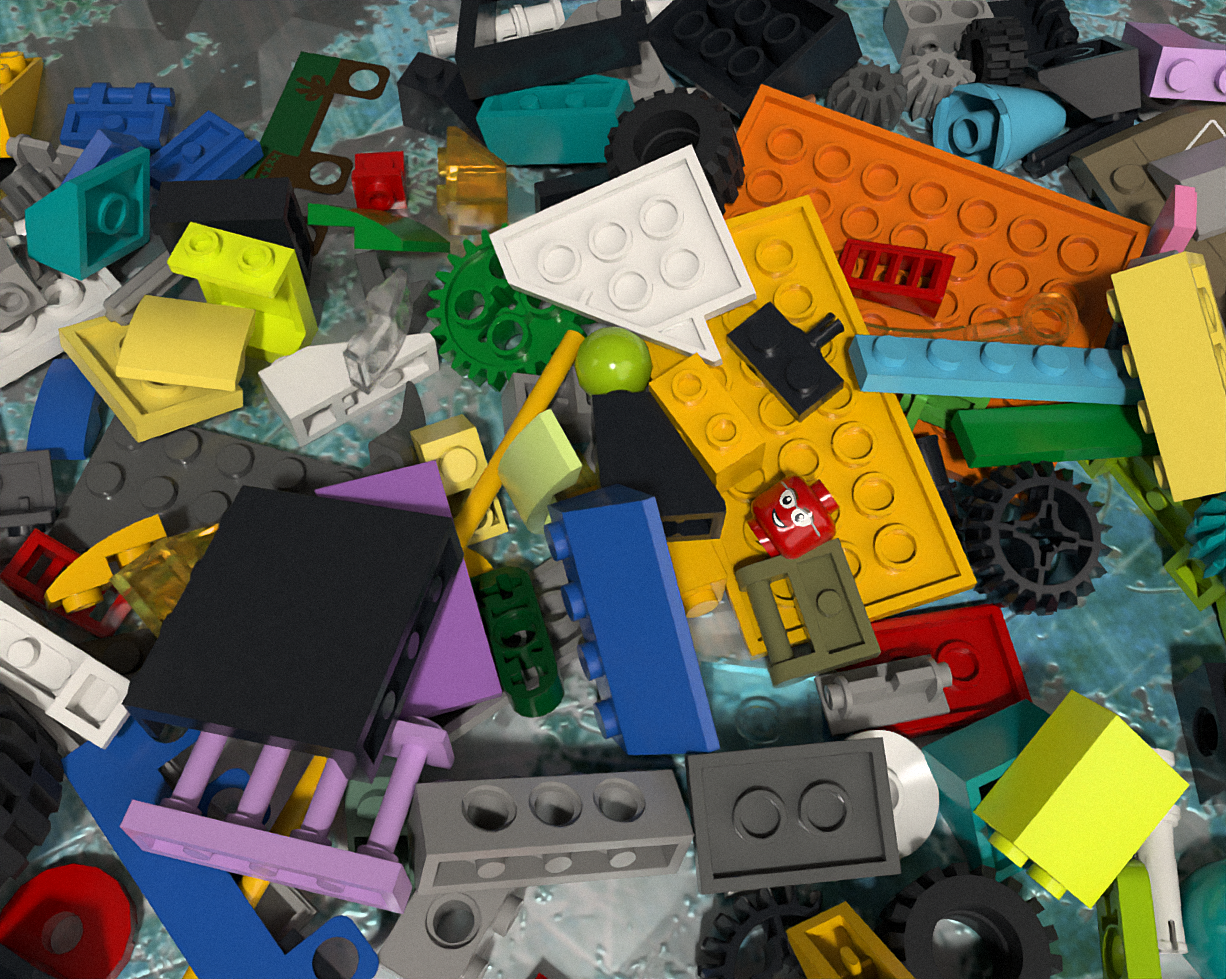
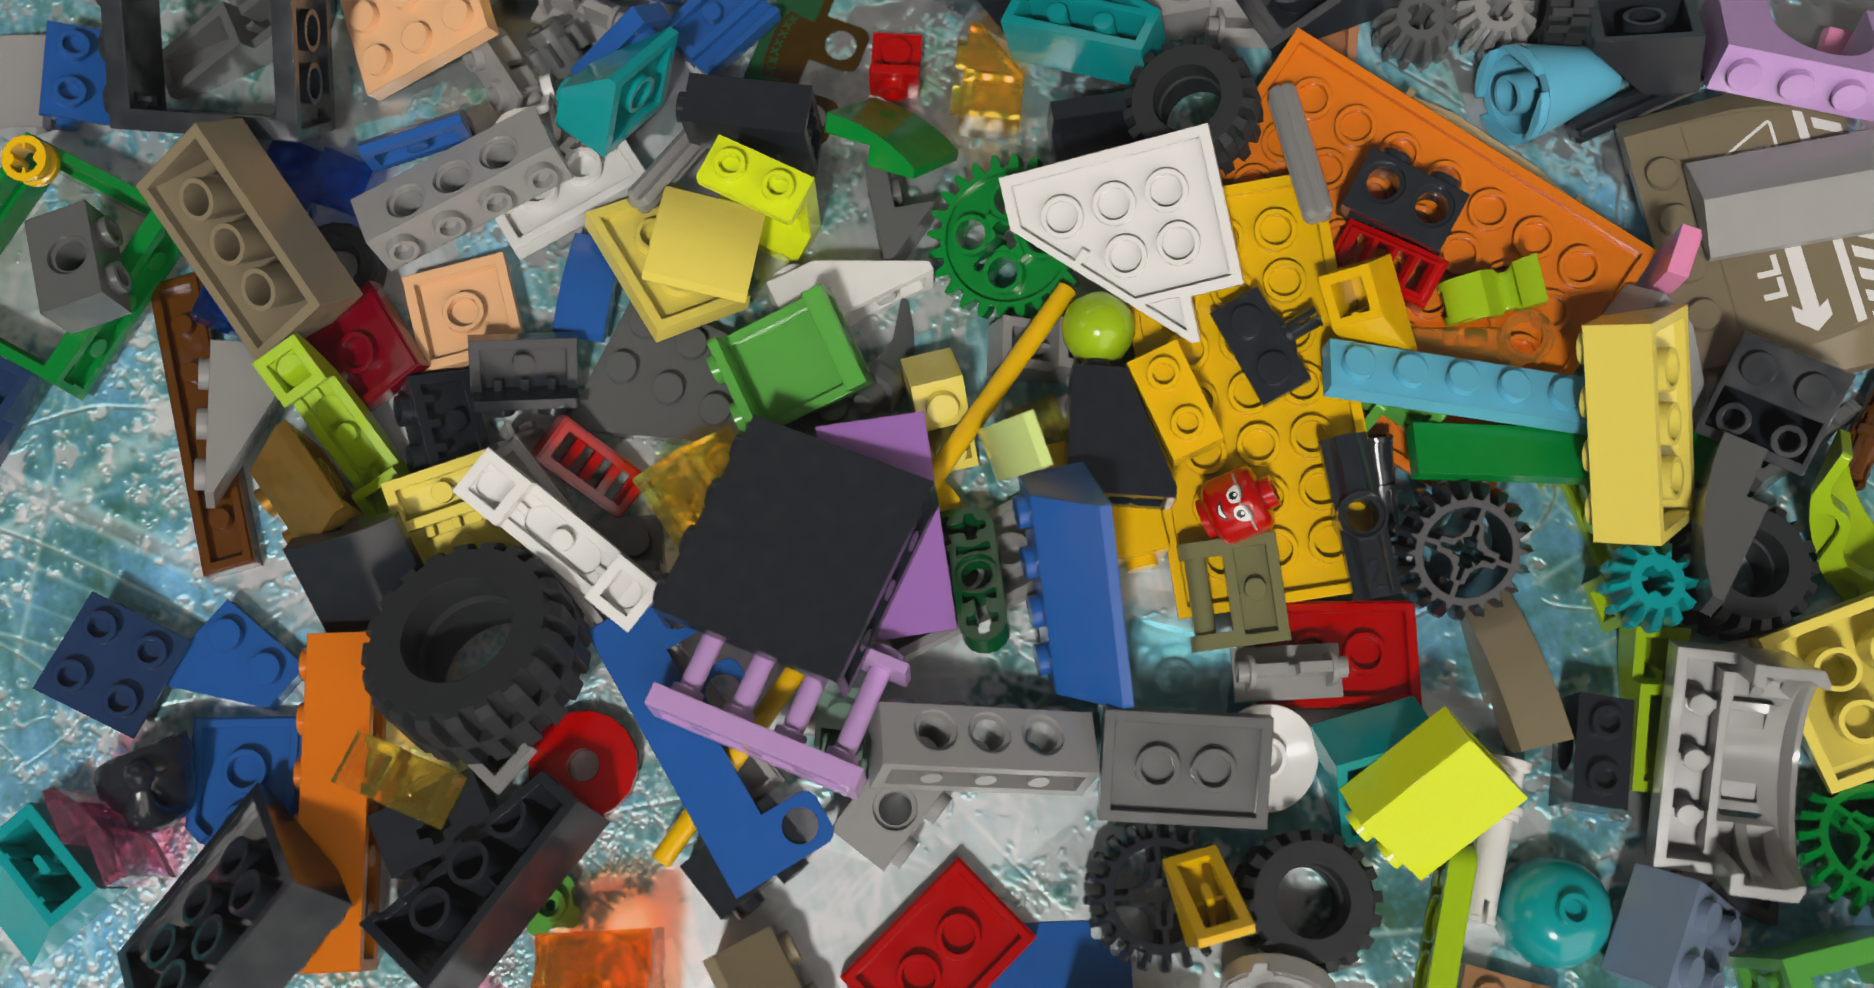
camera: 10 degrees right, 15 degrees up
yellow slope [43,514,167,614] -> none
clear slope [343,268,413,395] -> none
none -> bright green panel [706,284,875,431]
none -> light grey axle [1268,83,1333,225]
none -> yellow slope [1317,253,1418,352]
none -> black piece [1318,431,1402,602]
none -> black brick [1337,147,1470,255]
none -> lime leg [1436,253,1549,327]
none -> dark tan slope [1459,590,1574,755]

